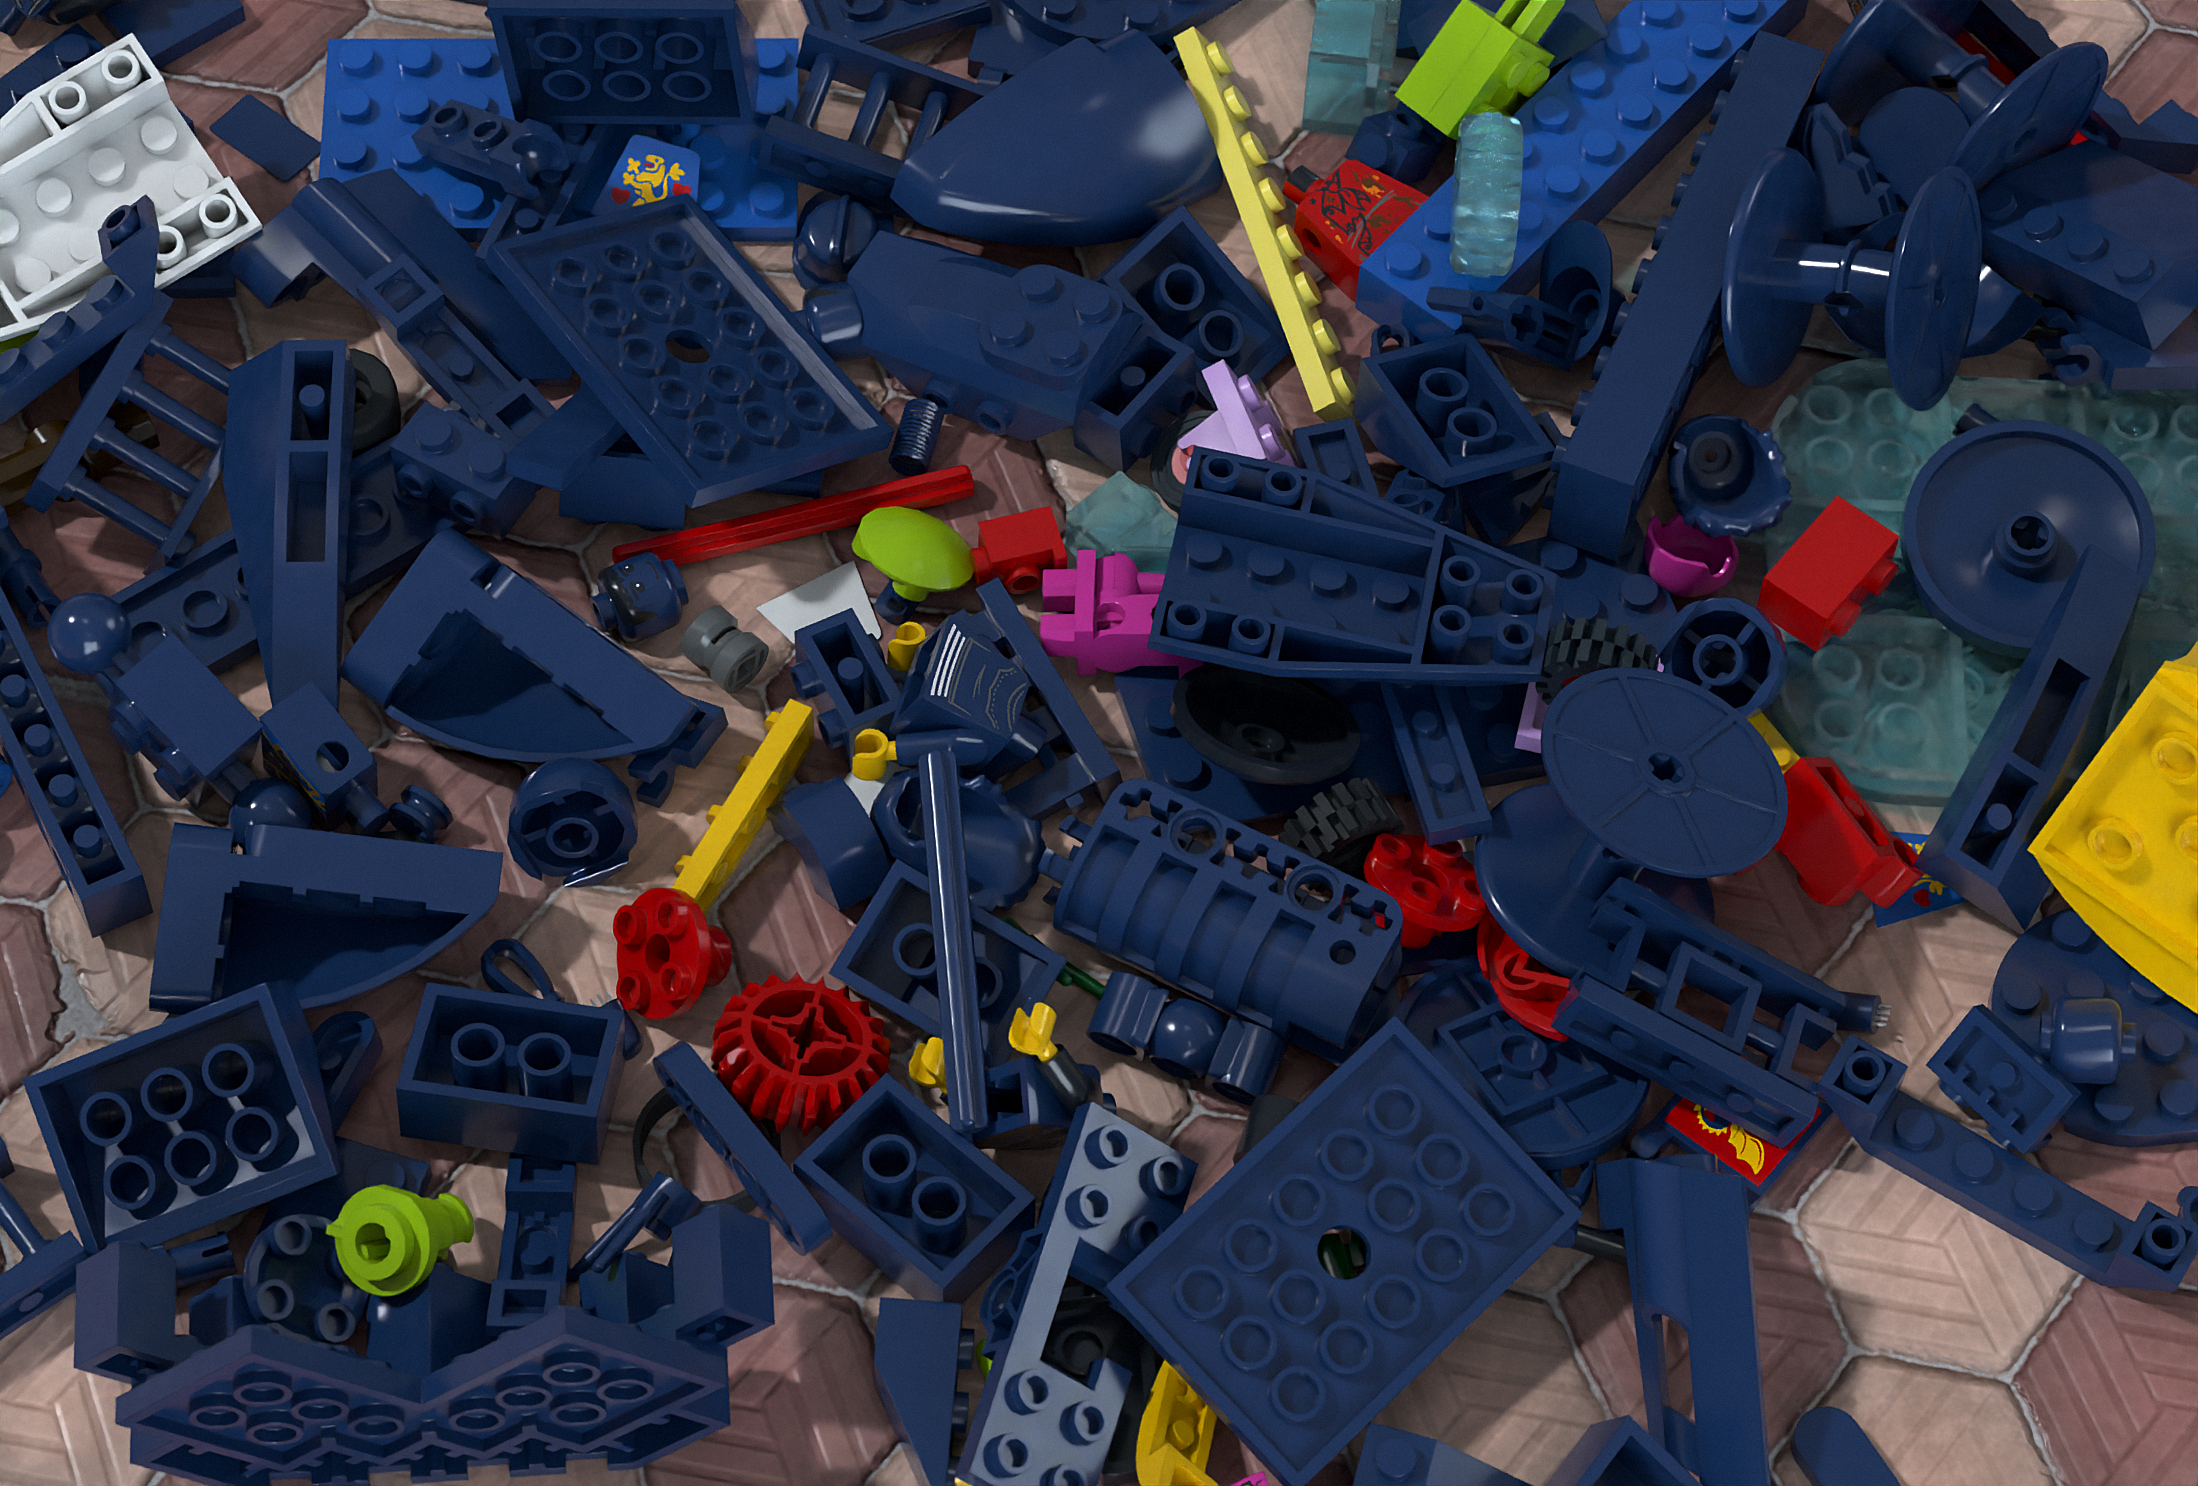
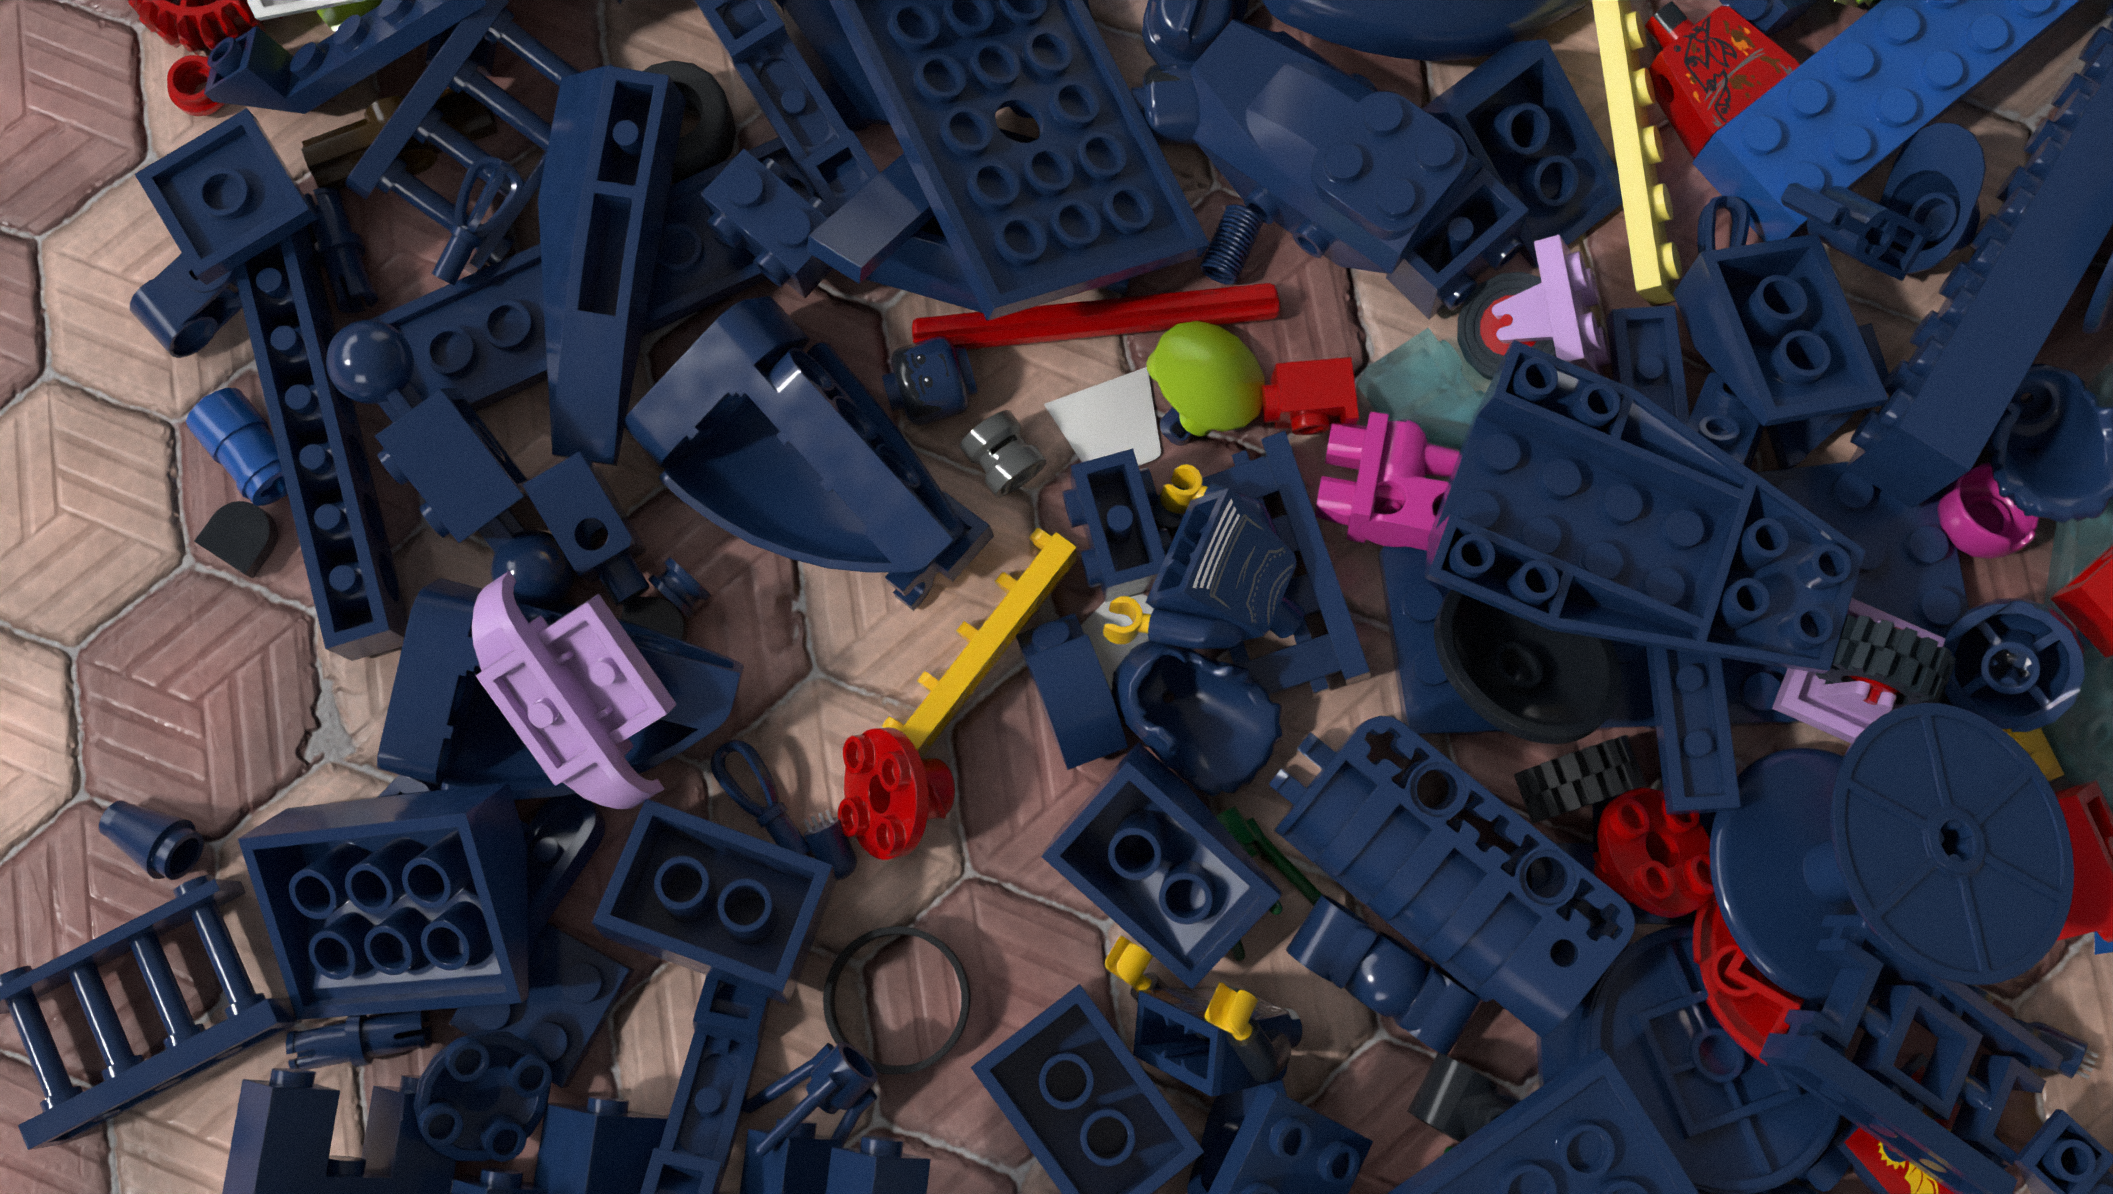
camera: 15 degrees right, 20 degrees up
lime piece [326,1184,474,1296] -> none
dark blue cylinder [507,757,638,888] -> none
dark blue beam [652,1040,833,1256] -> none
red gear [710,972,891,1138] -> none
dark blue axle [918,749,990,1134] -> none
clear light blue gear [1449,112,1524,278] -> none
none -> dark blue piece [431,157,522,286]
none -> lavender plate [472,571,677,809]

